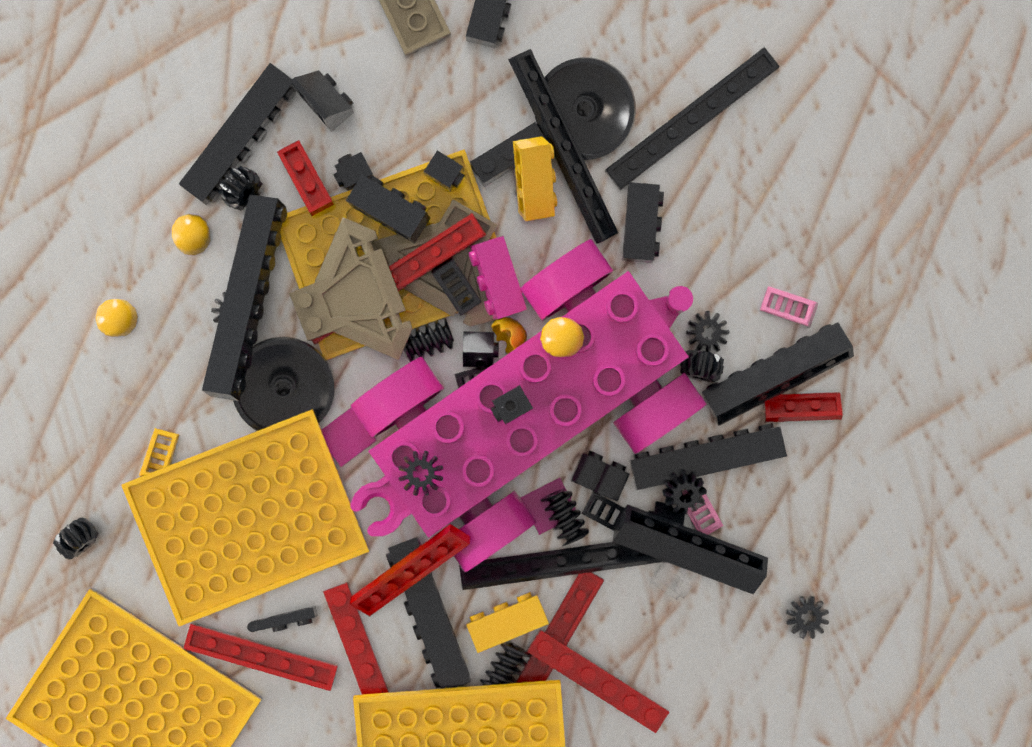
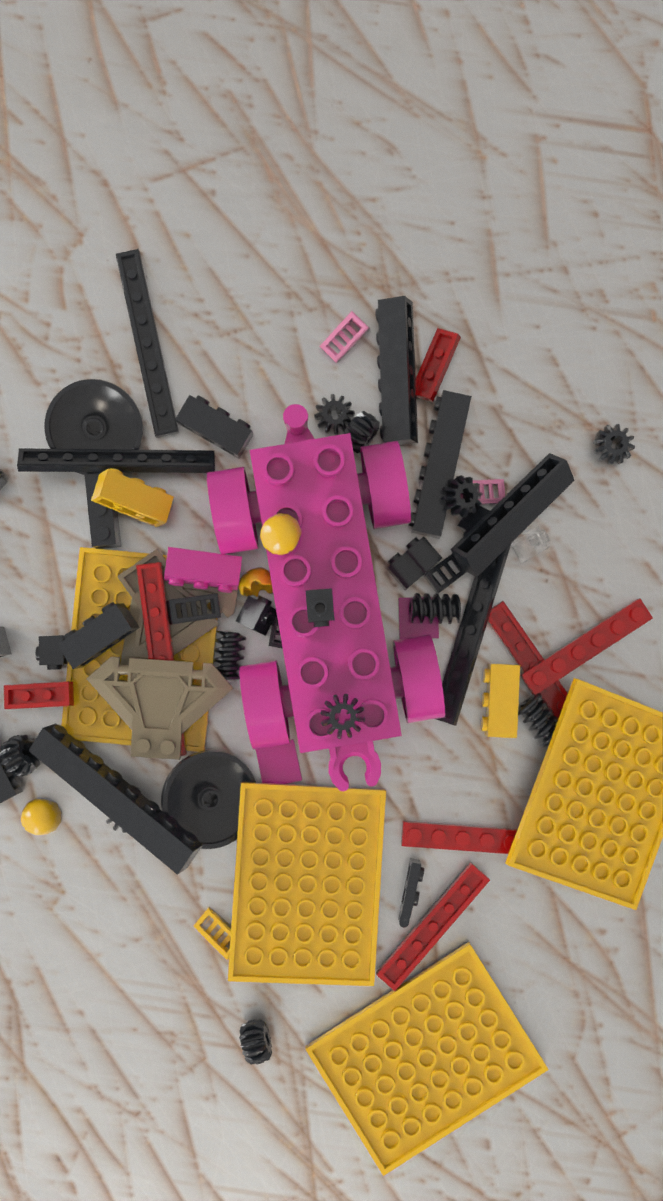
camera: 70 degrees left, 0 degrees up
yellow hair [95,299,138,337] -> none
red plate [350,524,470,617] -> none
black brick [386,536,472,689] -> none
black brick [424,150,465,191] -> none

